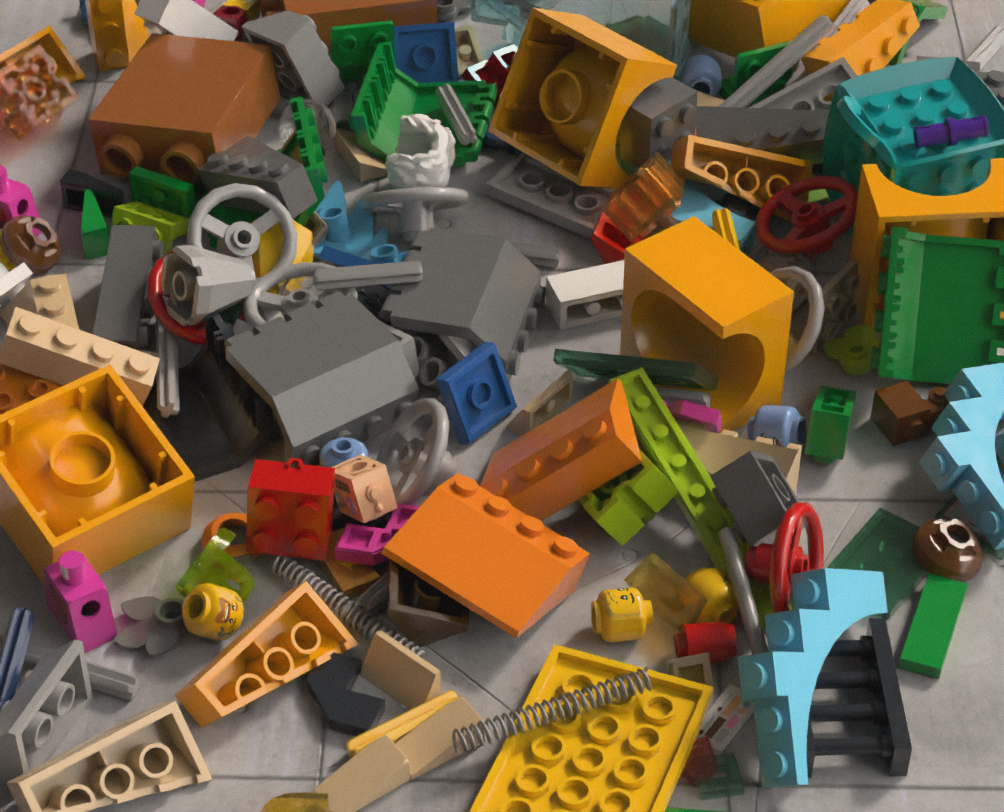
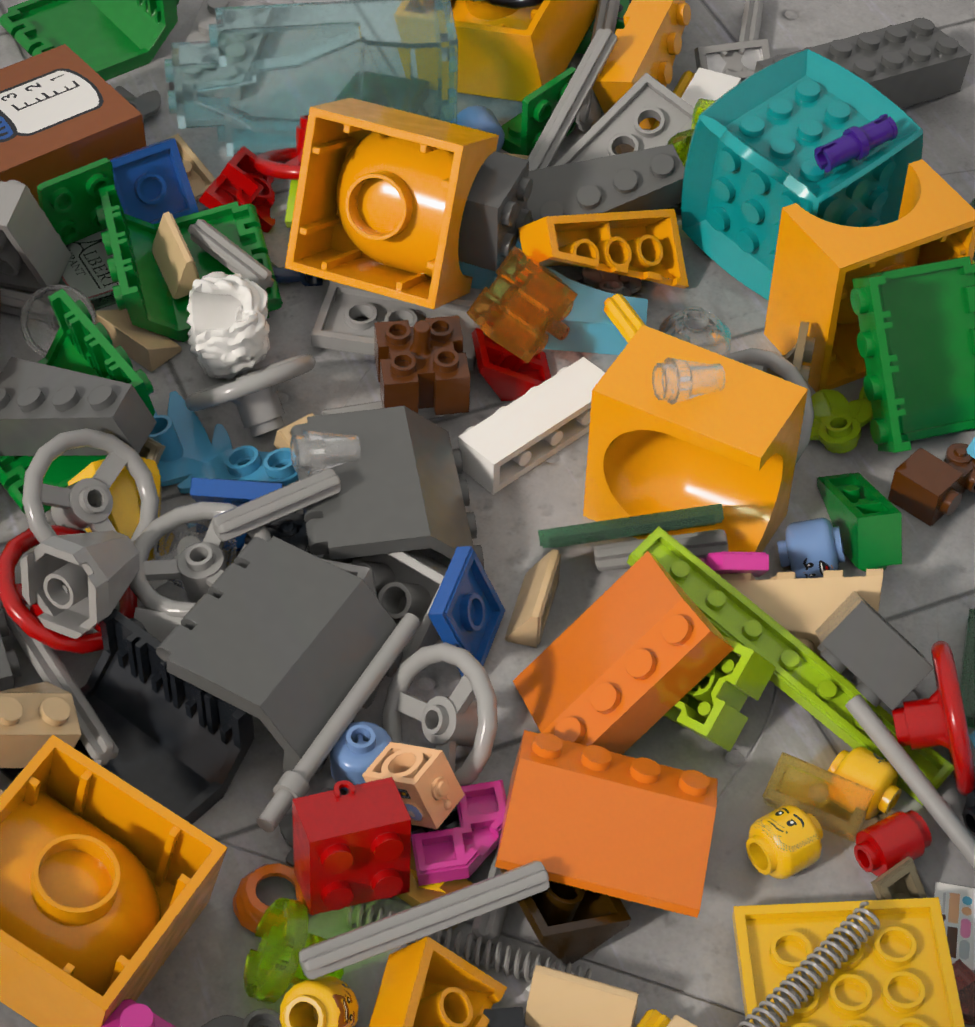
camera: 25 degrees left, 5 degrees up
red piece [754,175,858,254] -> none
none -> tan slope [152,211,200,299]
none -> light grey bar [256,613,421,832]
none -> clear cone [290,430,361,475]
none -> light grey axle [299,860,549,980]
none -> reddish brown brick [374,316,471,415]
none -> clear cone [652,357,725,404]

